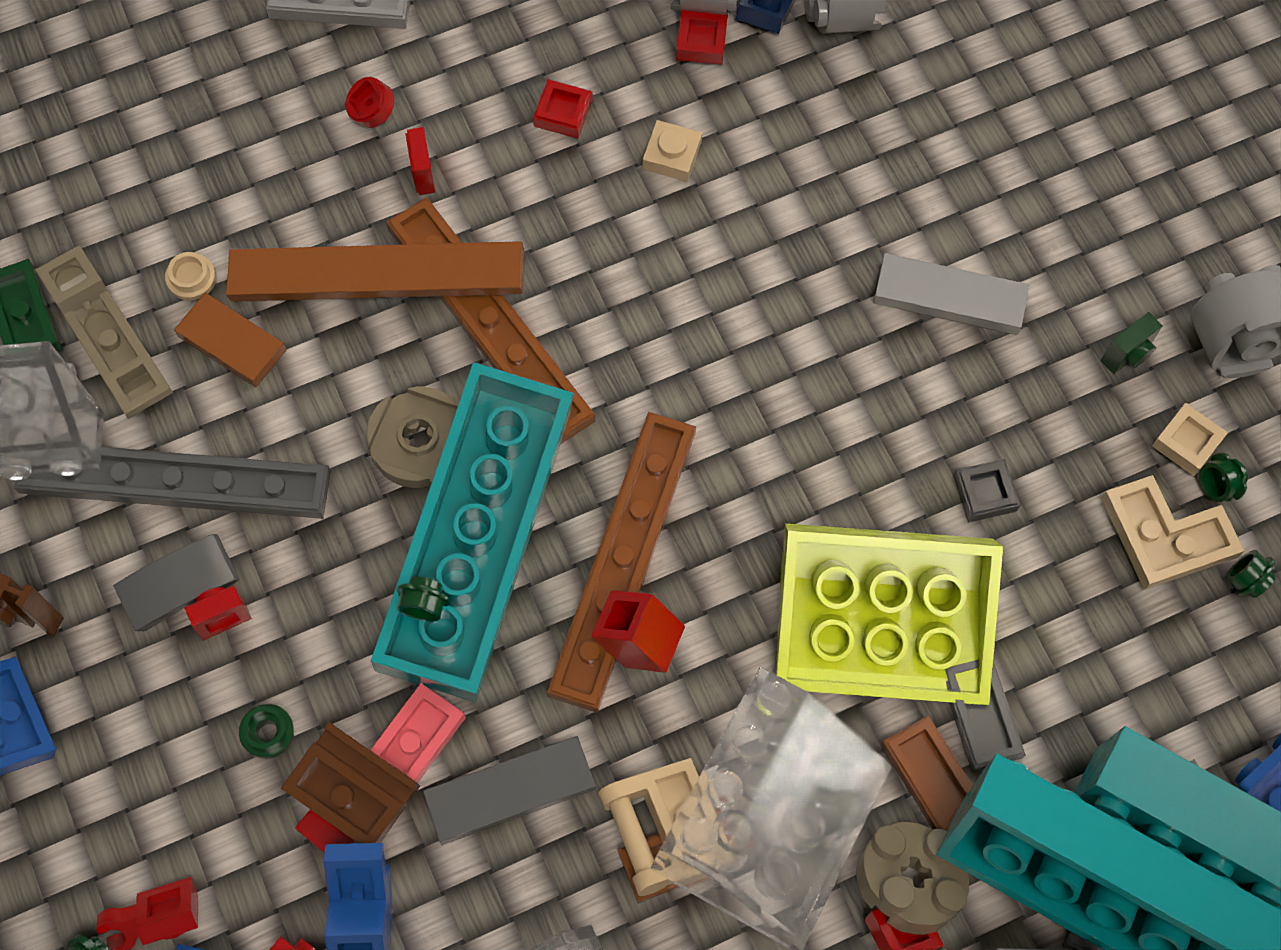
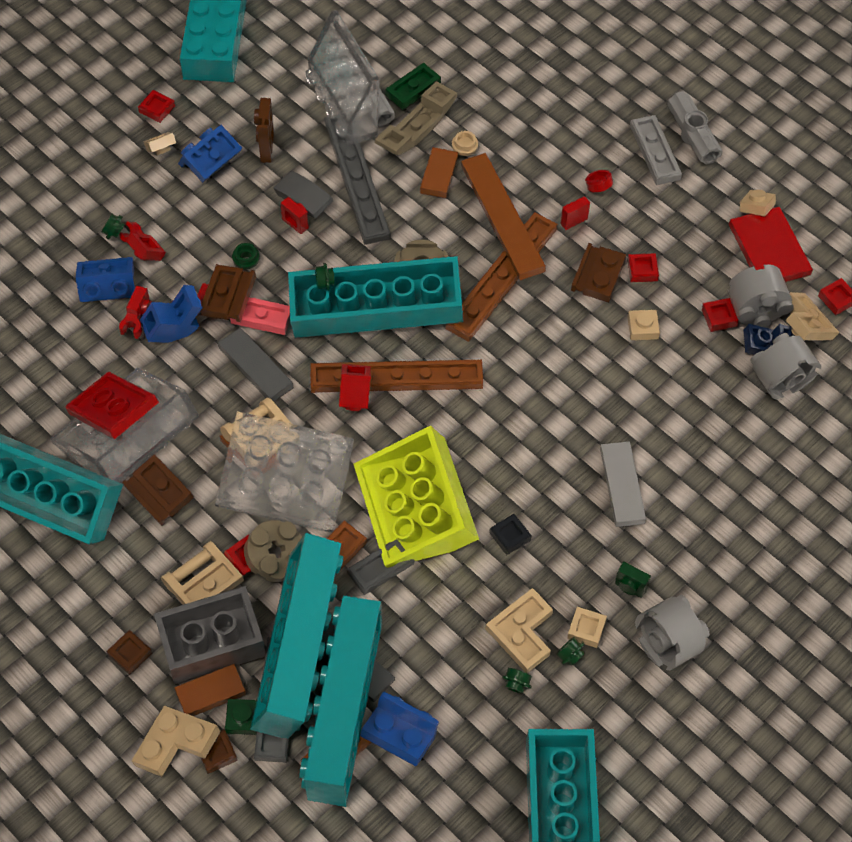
camera: 70 degrees right, 10 degrees down
none -> reddish brown plate [571,243,626,303]

